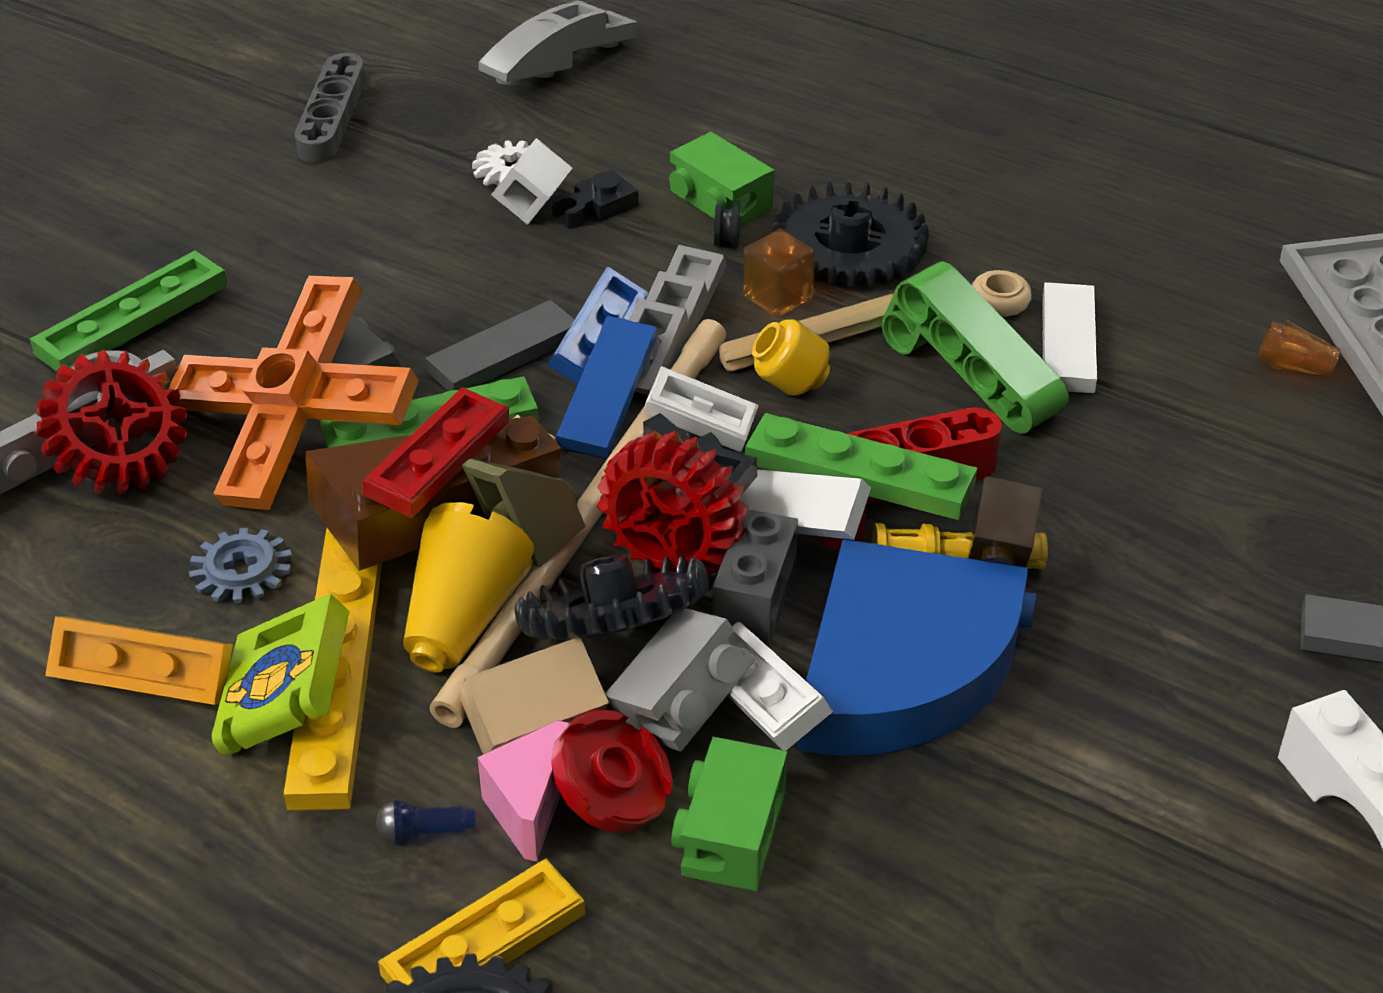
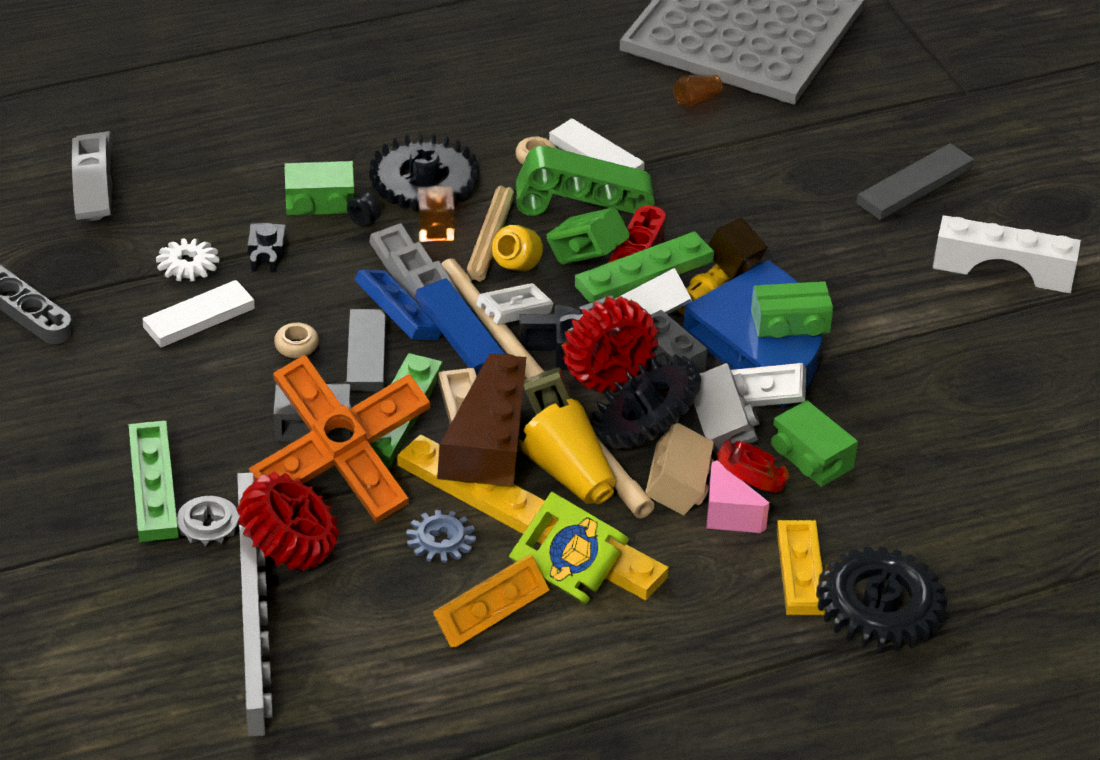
camera: 55 degrees left, 0 degrees up
red tile [363,387,509,518] -> none
clear blue piece [376,800,476,845] -> none
white brick [491,138,572,224] -> none
none -> white tile [142,280,255,347]
none -> tan piece [274,322,319,359]
none -> bright green brick [547,207,629,264]
none -> bright green brick [751,281,833,338]

